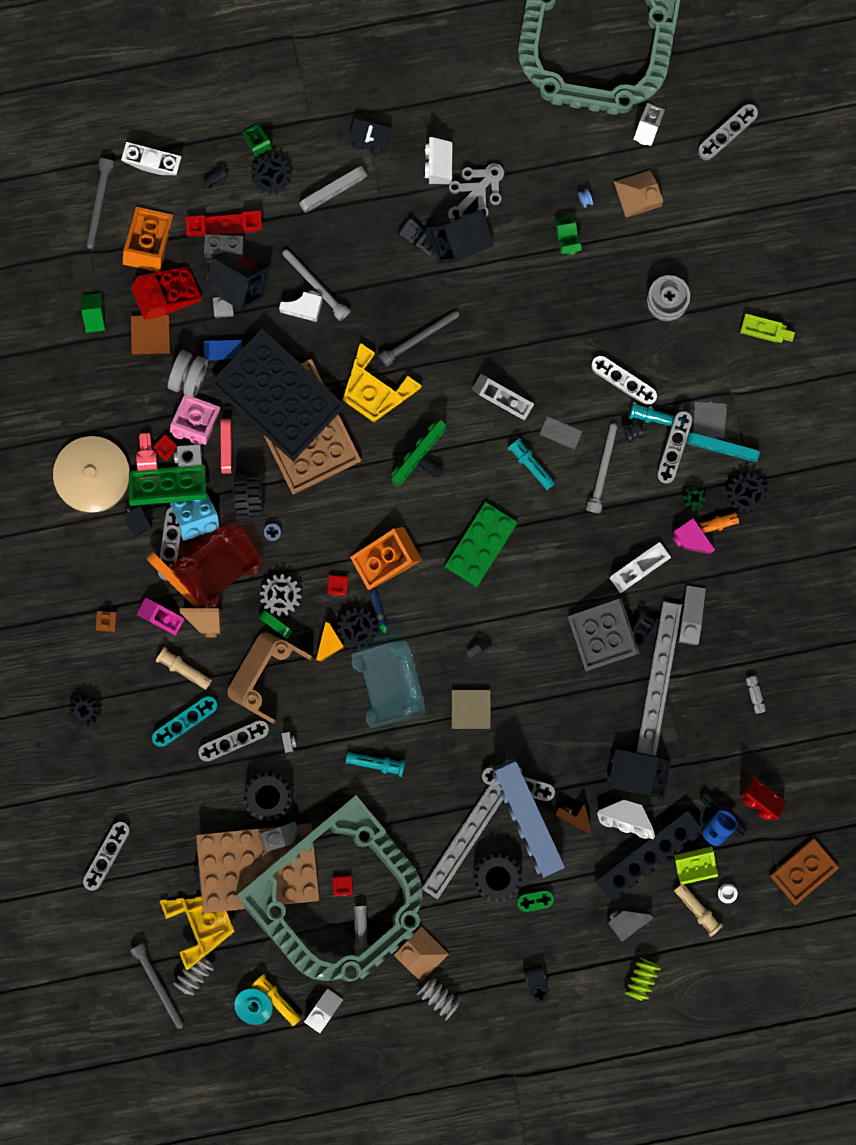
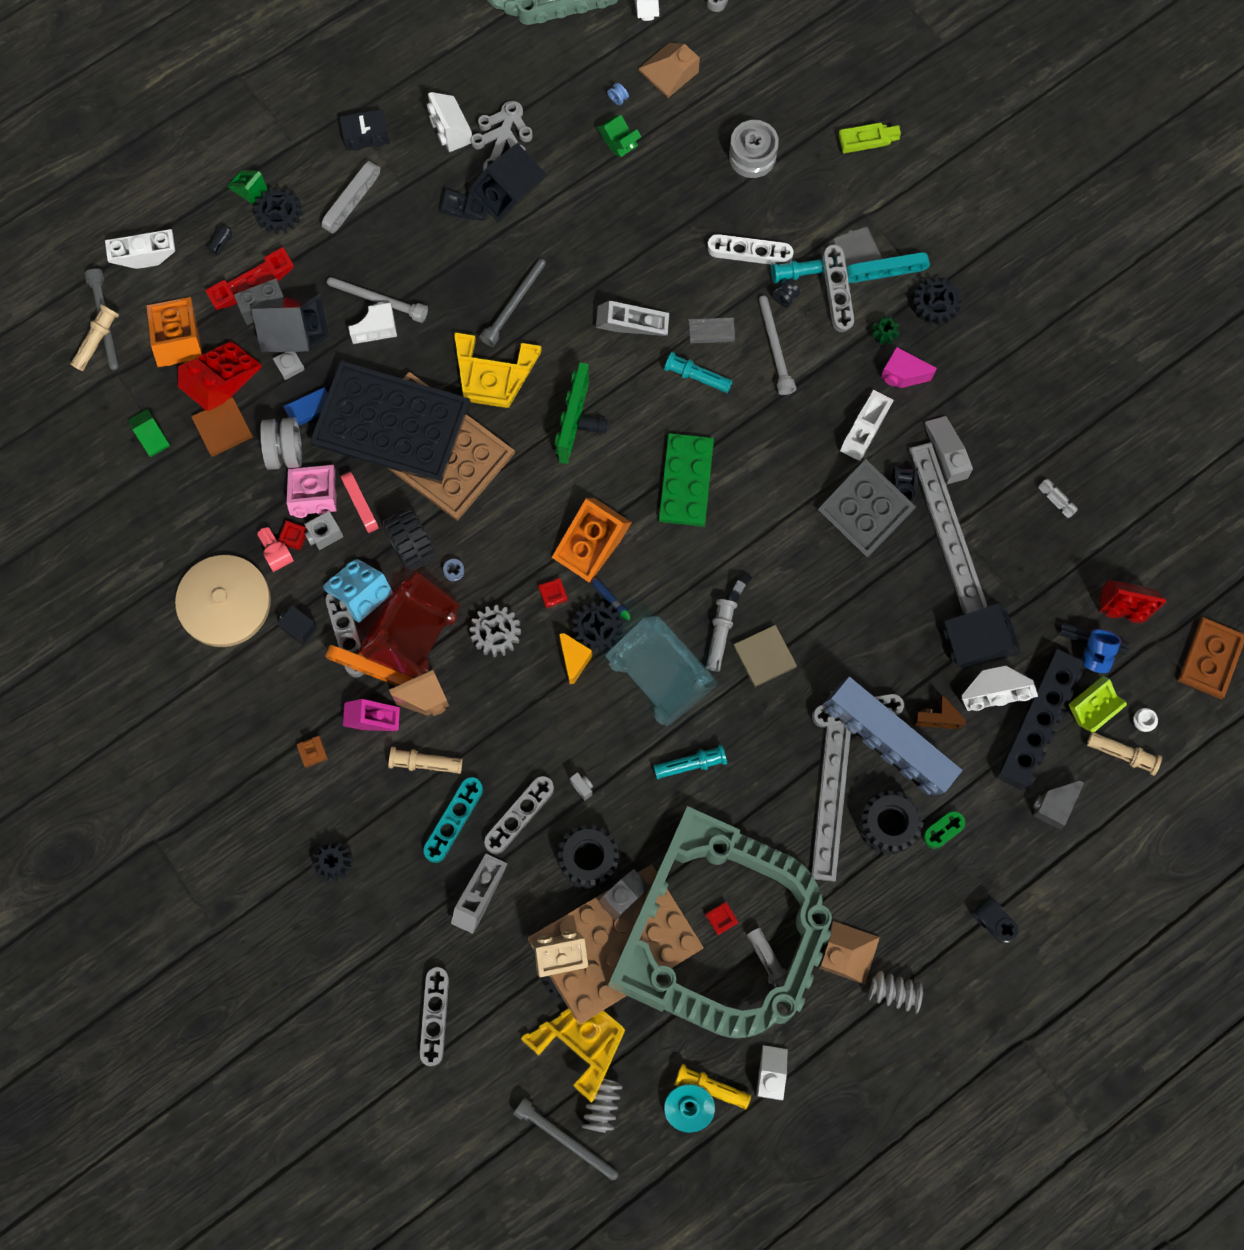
camera: 30 degrees left, 10 degrees down
green plate [129,465,207,506] -> none
medium nougat windscreen [228,632,313,724] -> none
green beam [258,610,293,639] -> none
lime piece [625,957,661,1001] -> none
orange pin [699,512,739,533] -> none
none -> tan pin [70,304,119,371]
none -> light grey slope [451,854,507,934]
none -> tan bracket [531,930,588,977]
none -> light grey pin [705,599,737,672]

